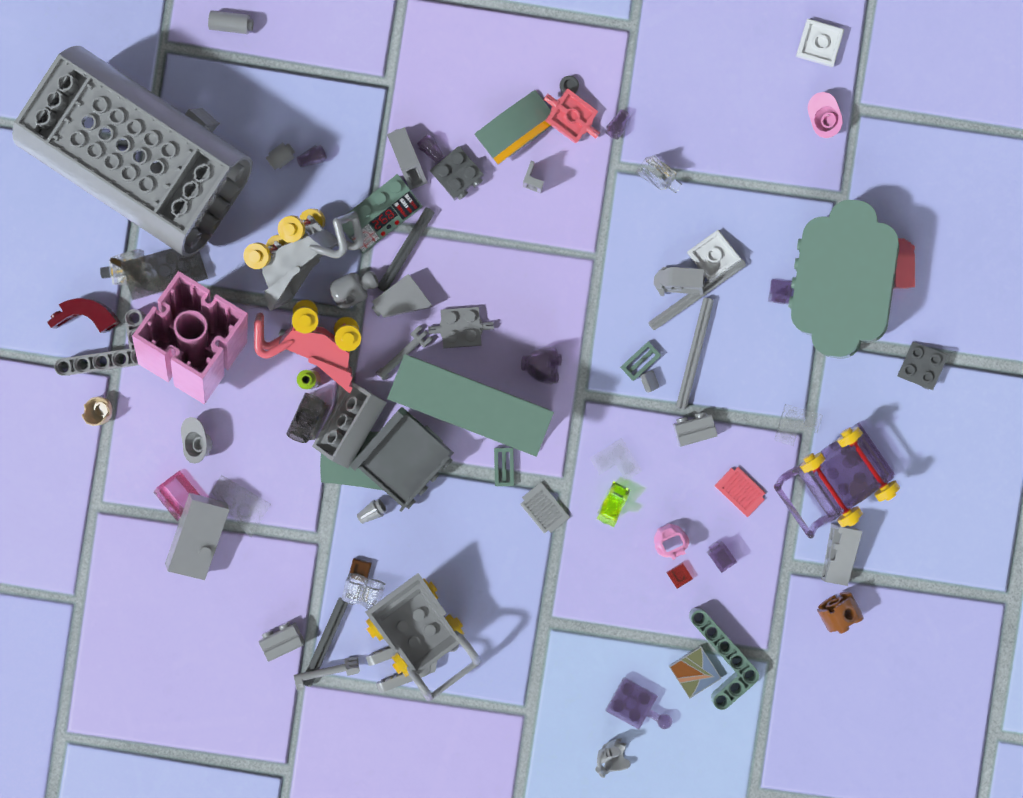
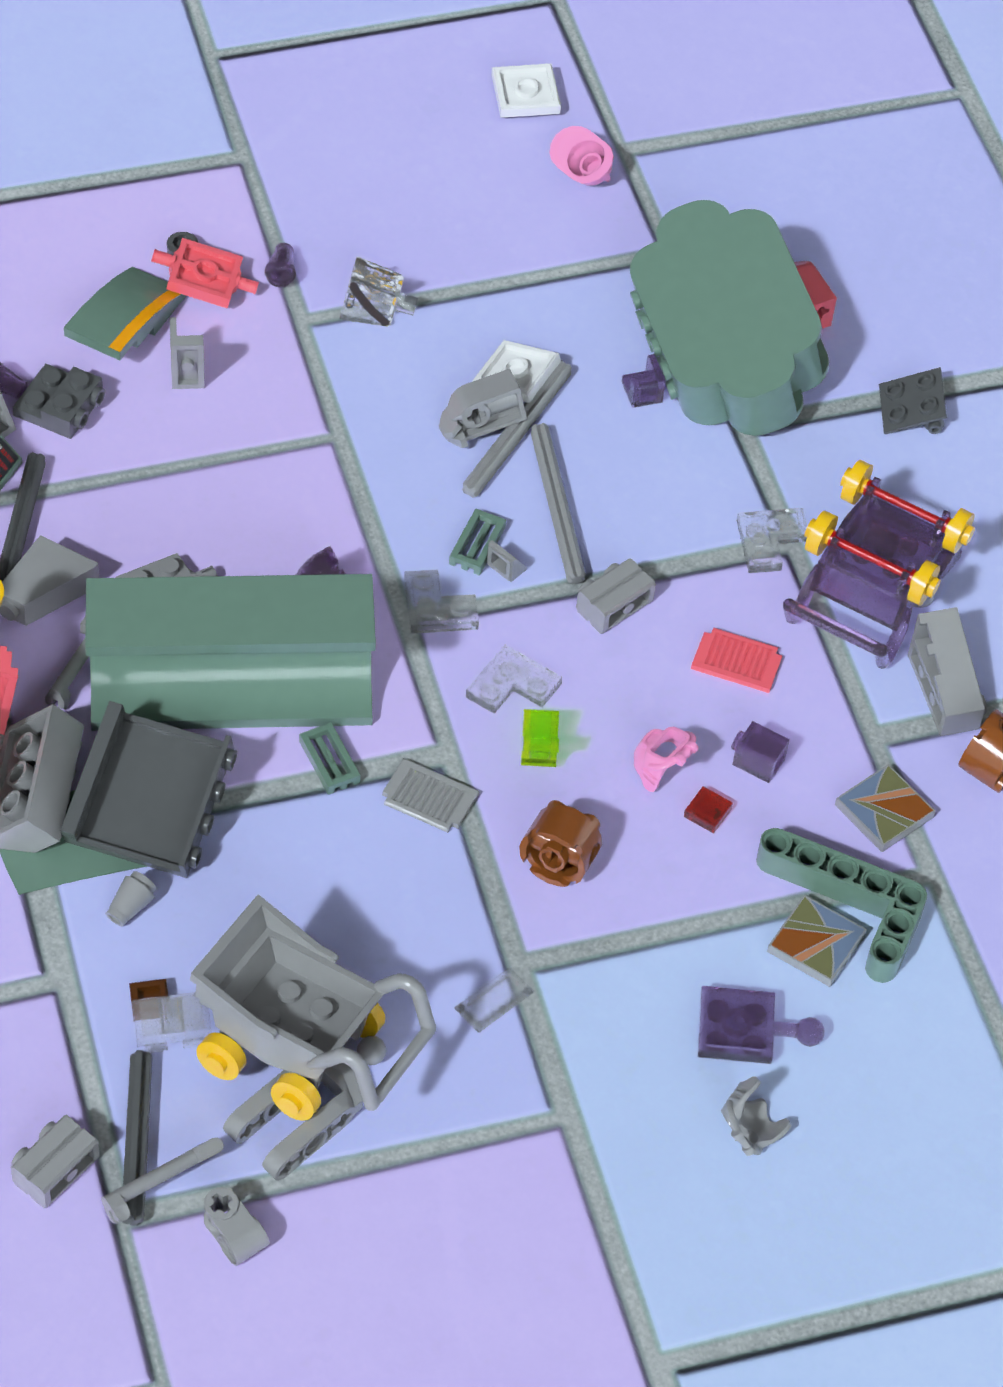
camera: 30 degrees left, 35 degrees down
none -> light grey piece [204,1187,270,1266]
none -> clear plate [404,569,479,634]
none -> clear tile [454,966,534,1033]
none -> dark orange brick [519,800,602,887]
none -> tile [835,764,935,852]

